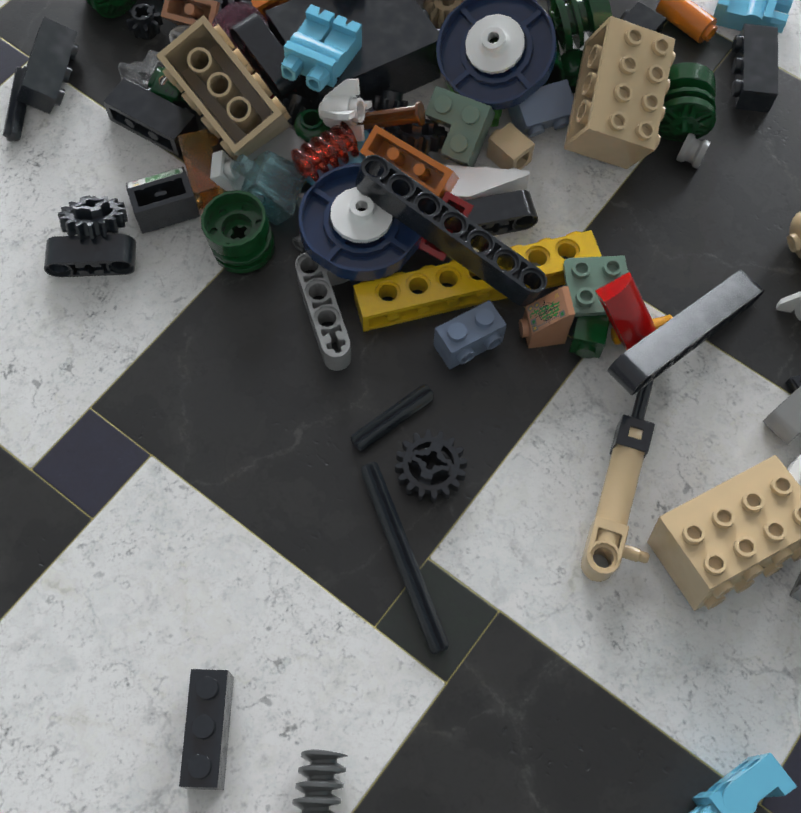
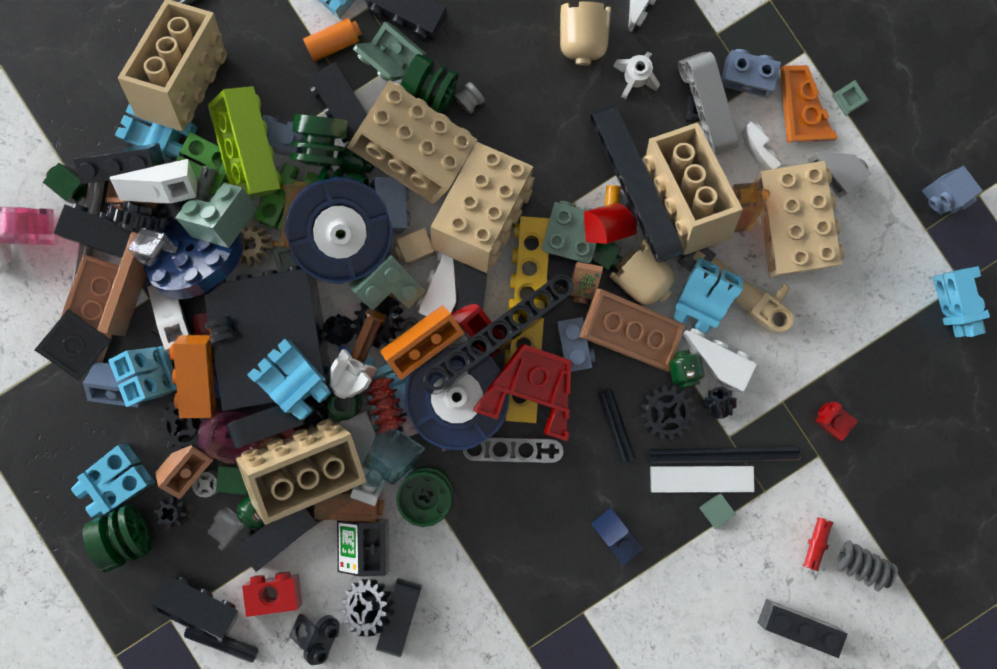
camera: 65 degrees left, 20 degrees up
none -> red brick [242,571,302,617]
none -> black bracket [289,614,340,665]
none -> sand green bracket [353,22,426,81]
none -> tan brick [431,142,535,273]
none -> red wing [473,343,571,441]
none -> nougat tile [579,288,686,372]
none -> dark blue slope [591,508,643,565]
none -> tan cylinder [609,240,675,305]
none -> tan brick [644,122,743,255]
none -> white tile [650,466,754,492]
none -> dark green head [669,349,705,388]
none -> medium azure hips [673,257,744,334]
none -> white slope [682,328,757,392]
none -> sand green tile [699,493,736,529]
none -> black gear [704,387,737,419]
none -> clear orange brick [732,182,770,232]
none -> red pin [802,517,834,572]
none -> red bracket [815,402,858,441]

